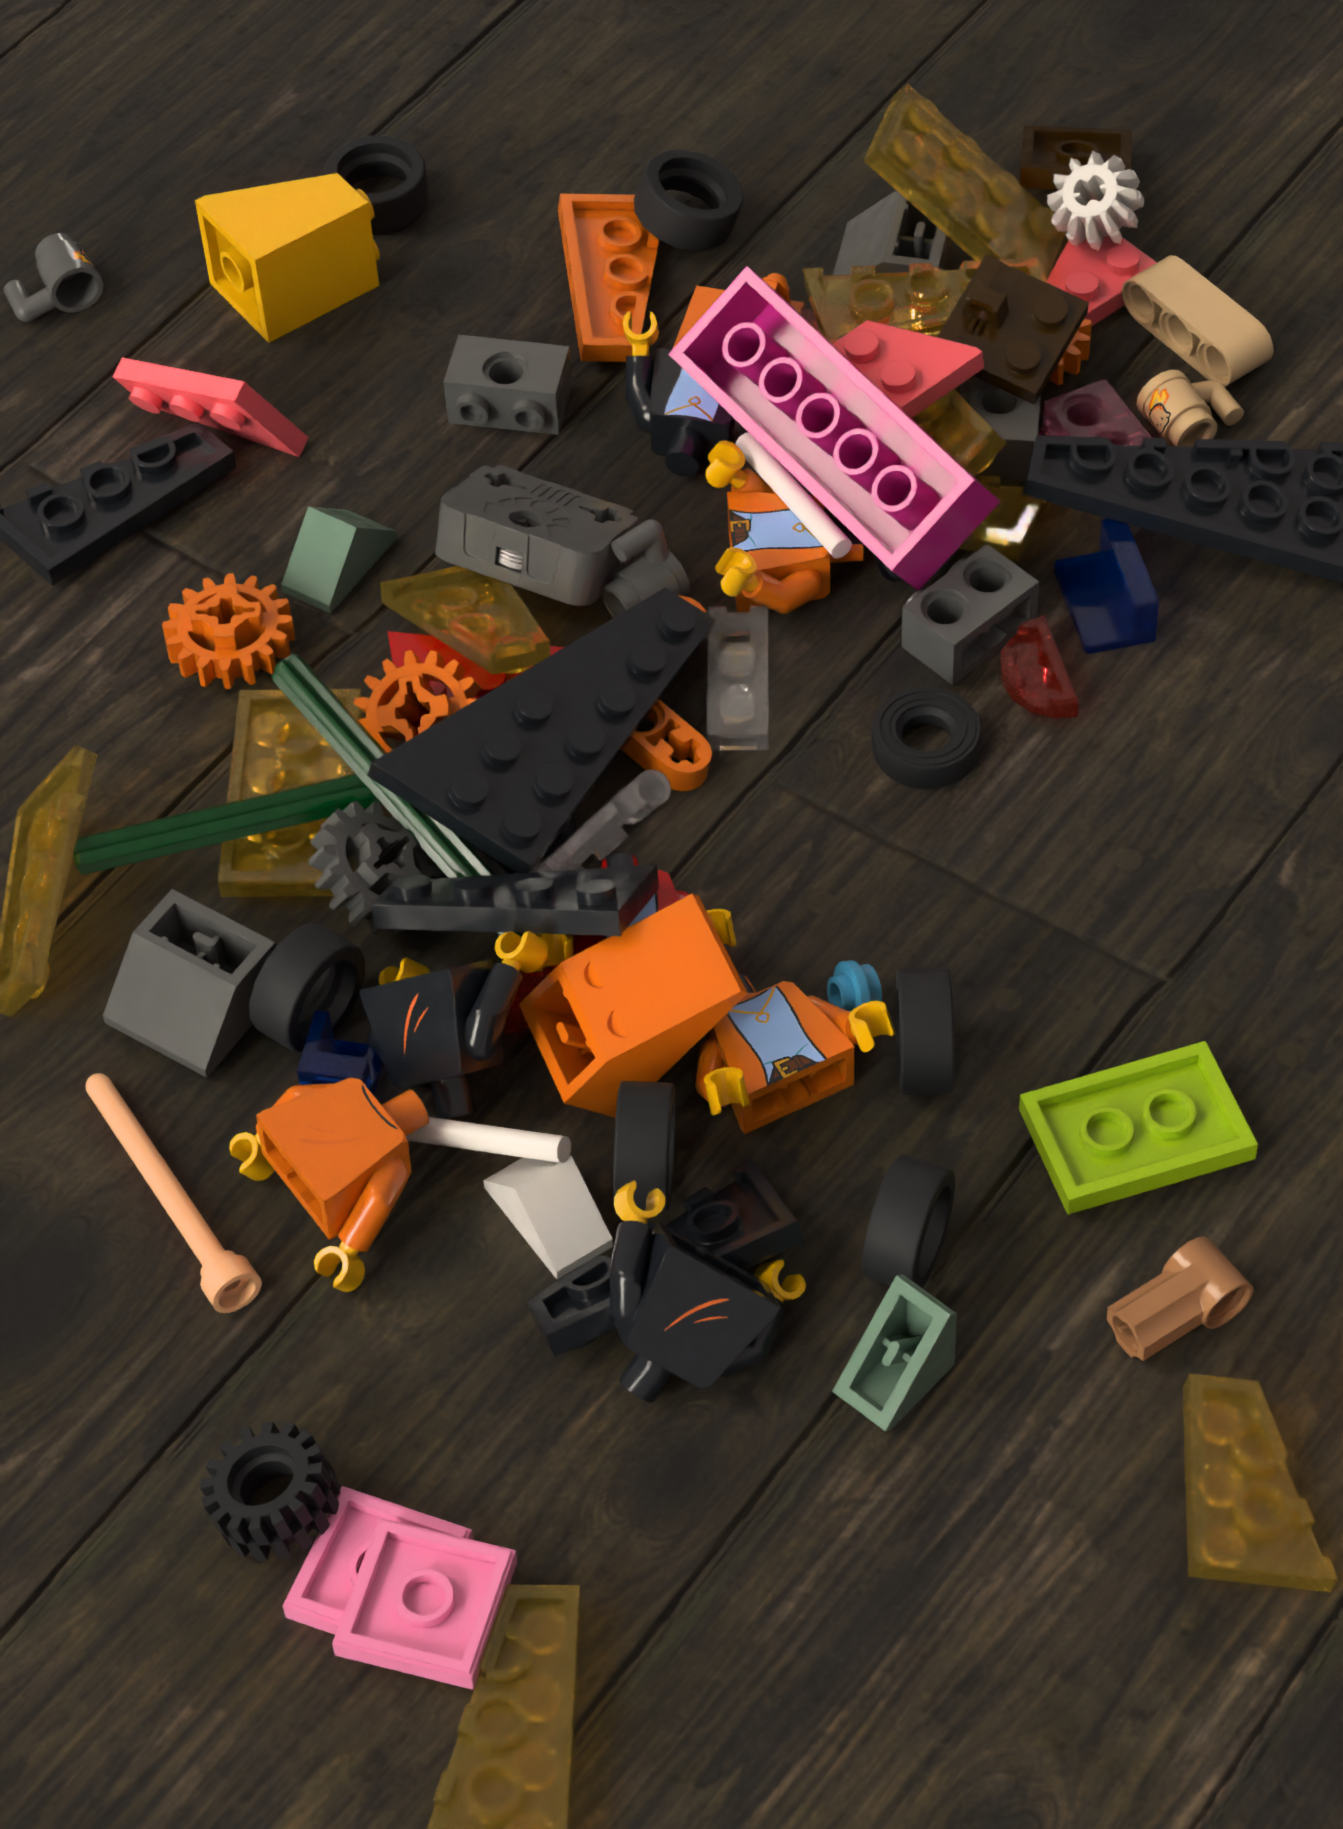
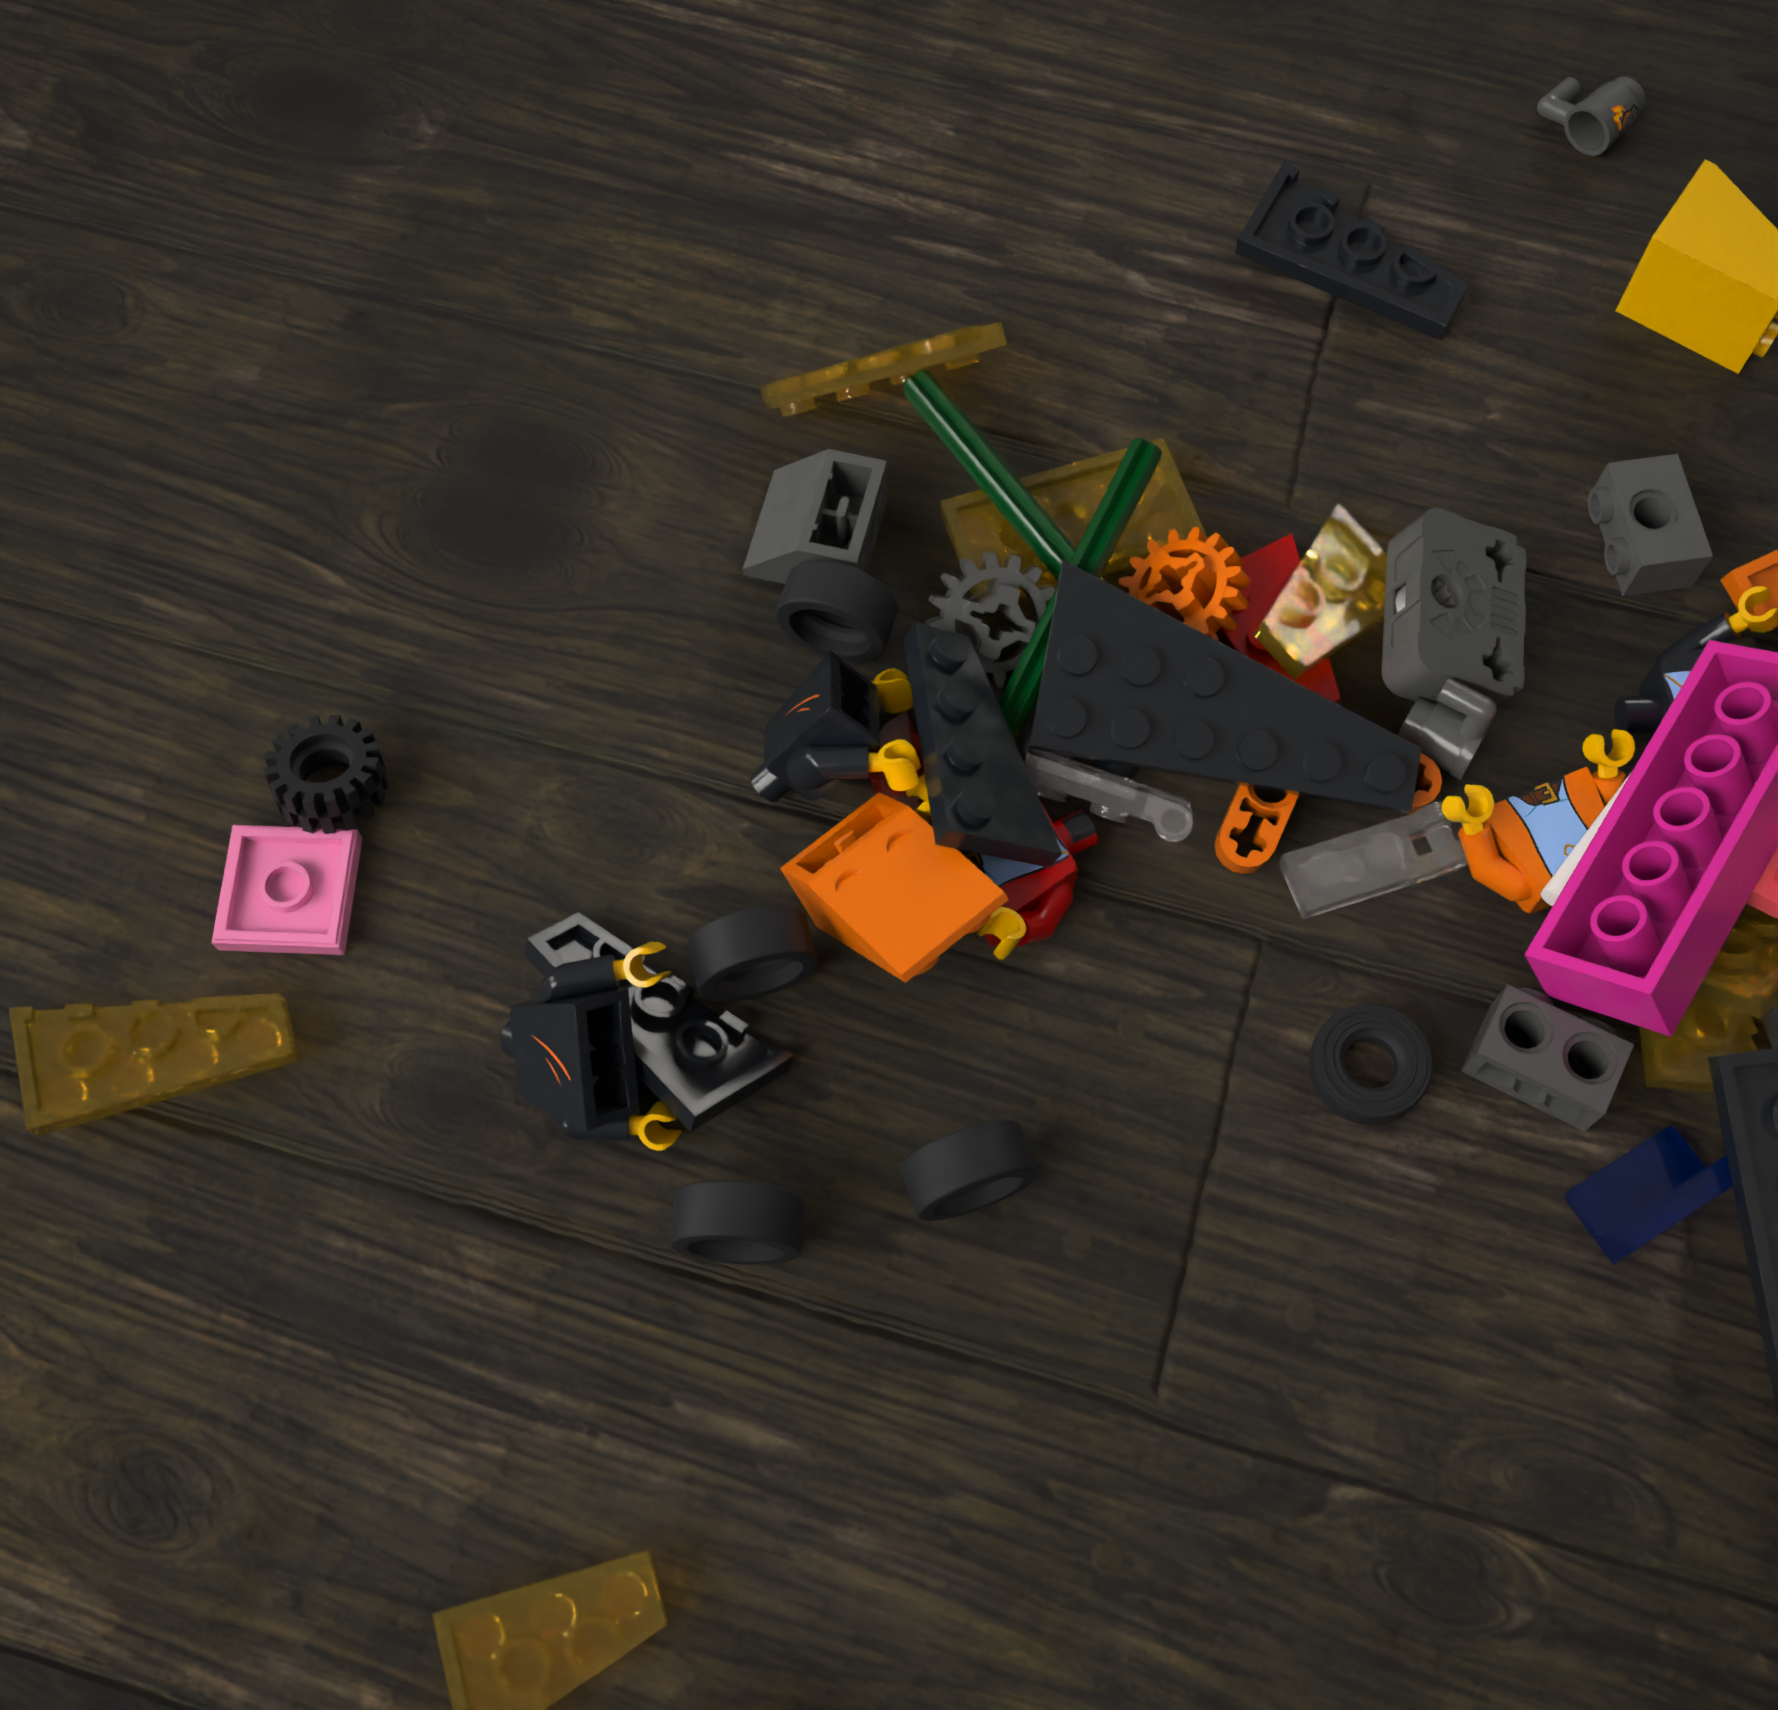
camera: 70 degrees right, 15 degrees up
light nougat piece [86,1073,262,1313] -> none
coral wing [113,358,309,457] -> none
orange gear [162,573,295,689] -> none
orange torso [229,1077,429,1292] -> none
sand green slope [281,506,397,614] -> none
clear blue panel [297,1010,383,1095] -> none
bright pink tile [332,1517,517,1690] -> none
white bar [406,1117,571,1163] -> none
white slope [483,1156,613,1280] -> none
torso [695,974,896,1134] -> none
dark azure plate [827,960,882,1011] -> none
sand green slope [832,1274,957,1431] -> none
clear red plate [1000,615,1079,718] -> none
lime plate [1019,1041,1258,1215] -> none
medium nougat piece [1107,1236,1254,1361] -> none

